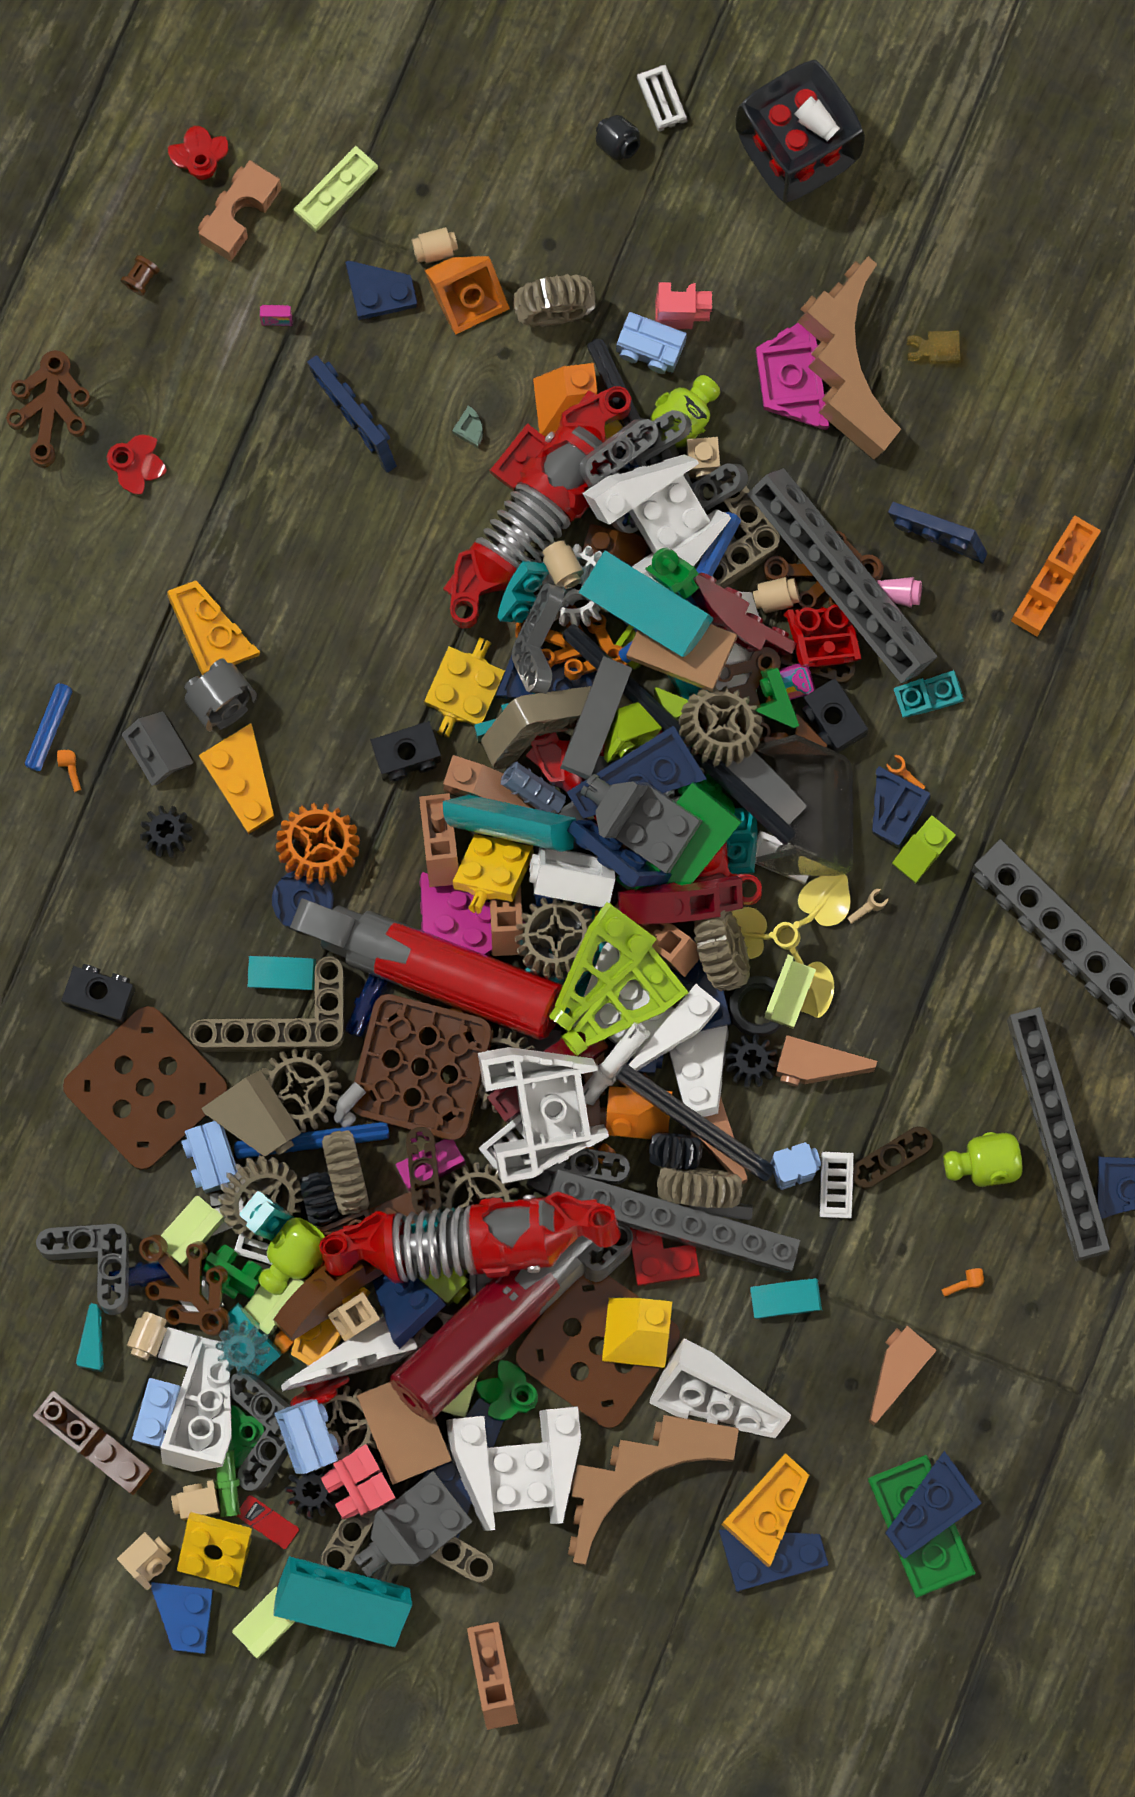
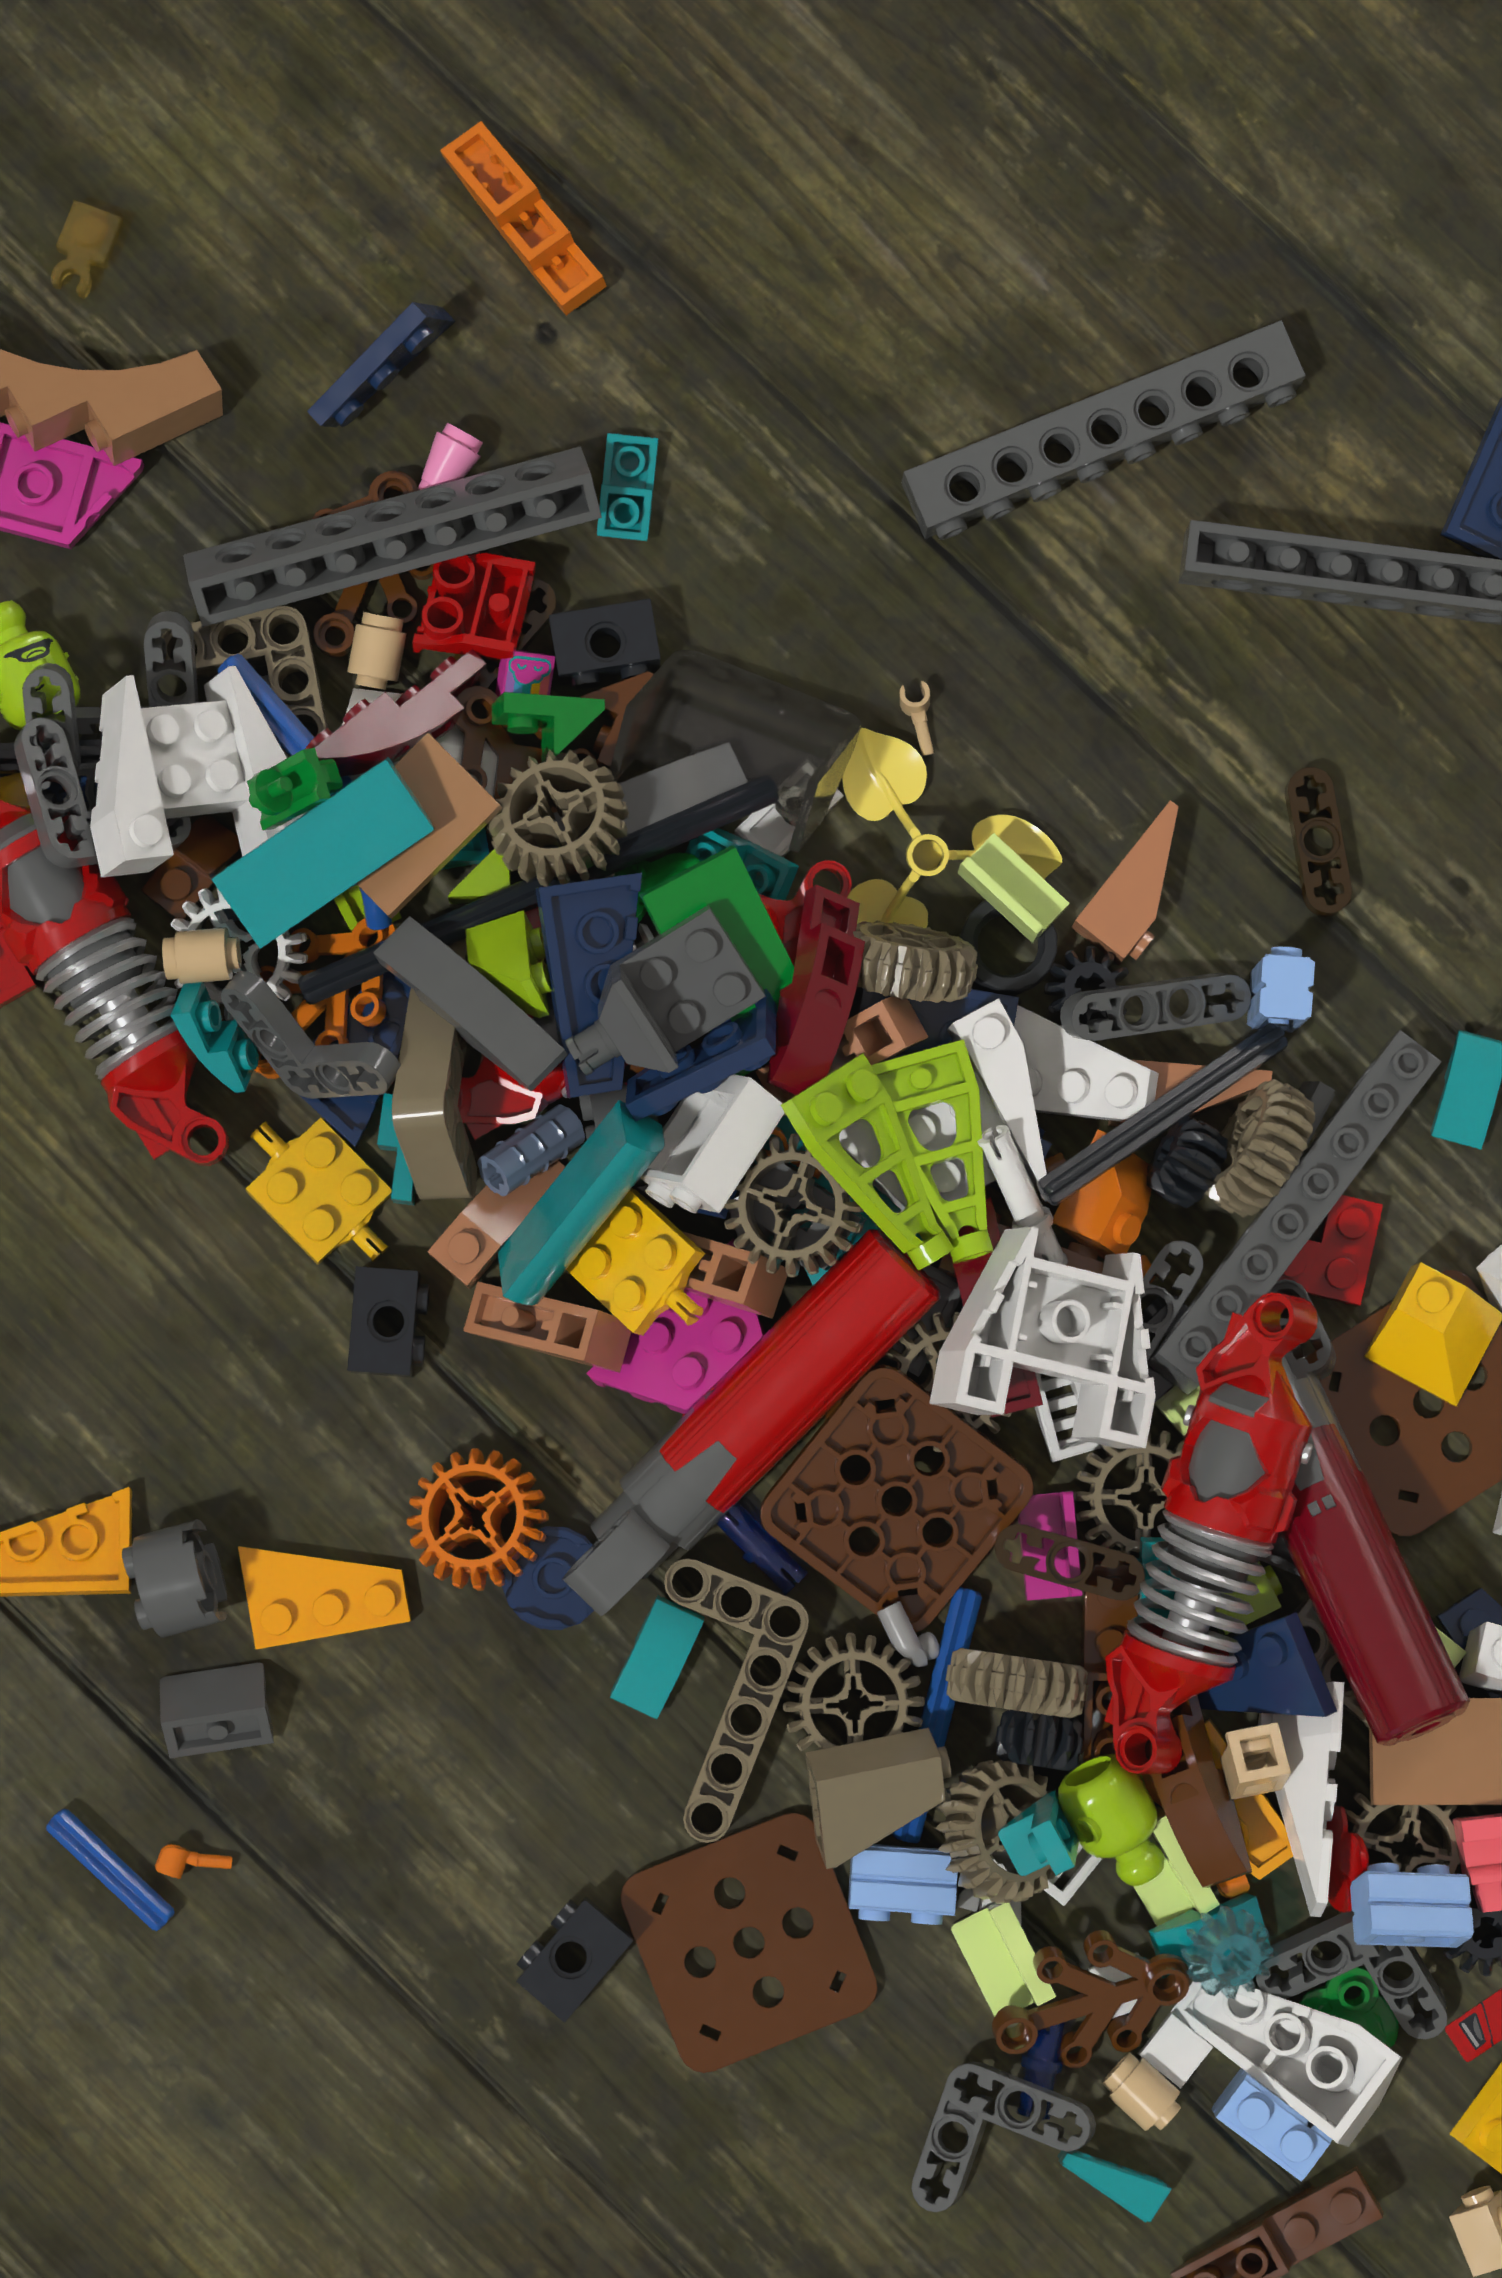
camera: 75 degrees left, 5 degrees up
black gear [140,806,193,858] -> none
tan brick [171,1480,221,1521] -> none
green hips [203,1244,263,1300] -> none
bright green pin [214,1450,241,1517] -> none
green plate [476,1360,538,1420] -> none
tan brick [686,437,720,480] -> none
white slope [820,1152,854,1218] -> none
dark blue wing [872,766,931,849] -> none
orange hand [887,755,925,789] -> none
lime slope [892,815,956,883] -> none
lime piece [943,1132,1022,1187] -> none
none -> dark grey beam [1060,973,1251,1041]

